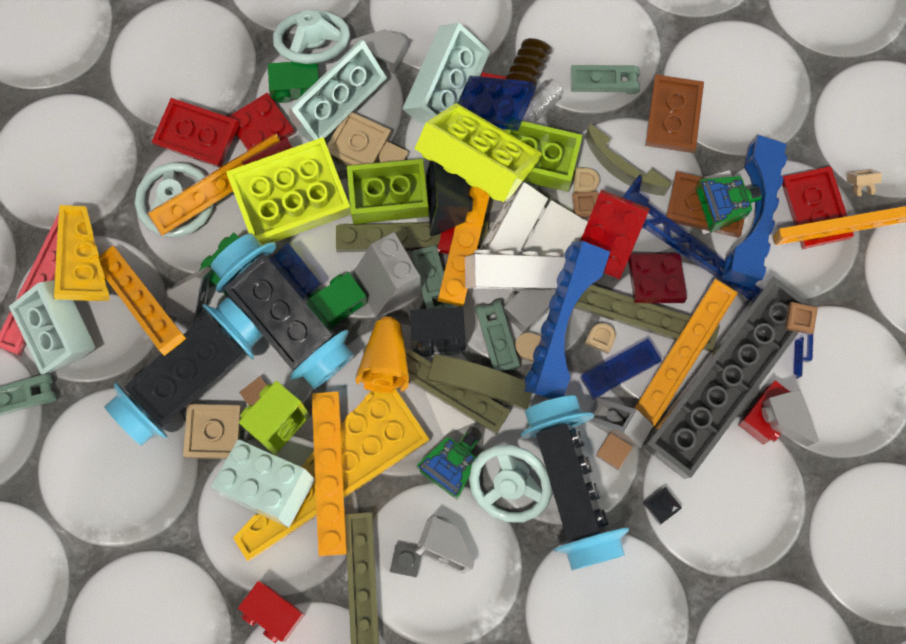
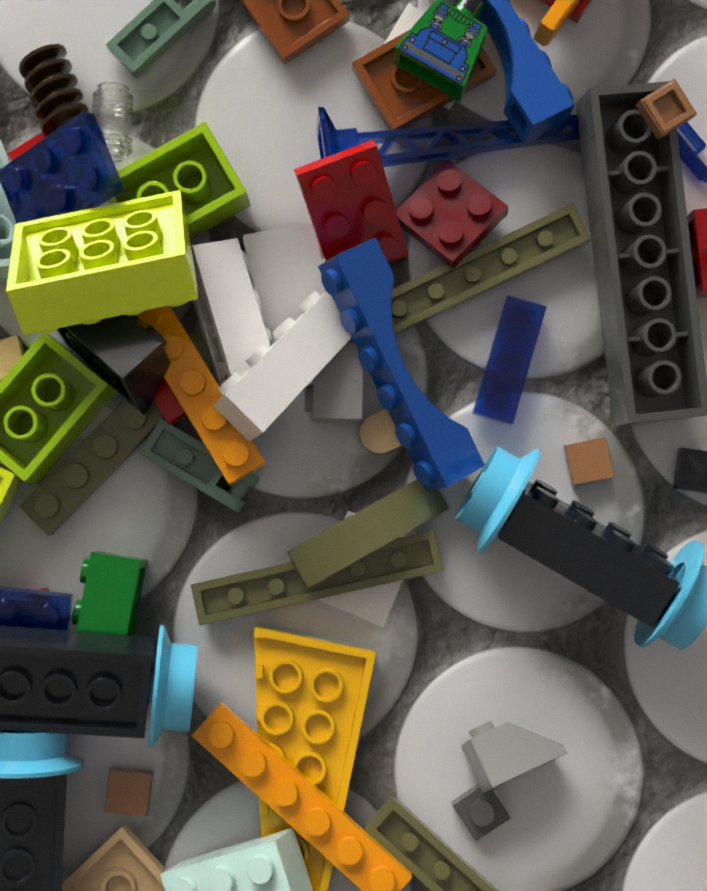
camera: 45 degrees left, 10 degrees up
lime brick [238,380,311,456] -> none
light grey slope [352,232,422,318] -> none
light orange cone [355,317,409,394] -> none
black brick [410,307,466,357] -> none
torso [416,432,479,500] -> none
light aqua piece [469,445,553,522] -> none
sand green plate [475,300,520,373] -> none
medium nougat tile [572,191,598,219] -> none
tan tile [573,168,600,193] -> none
olive slope [585,124,672,196] -> none
tan tile [585,323,616,354] -> none
light grey slope [588,398,653,448] -> none
light orange tile [634,279,738,427] -> none

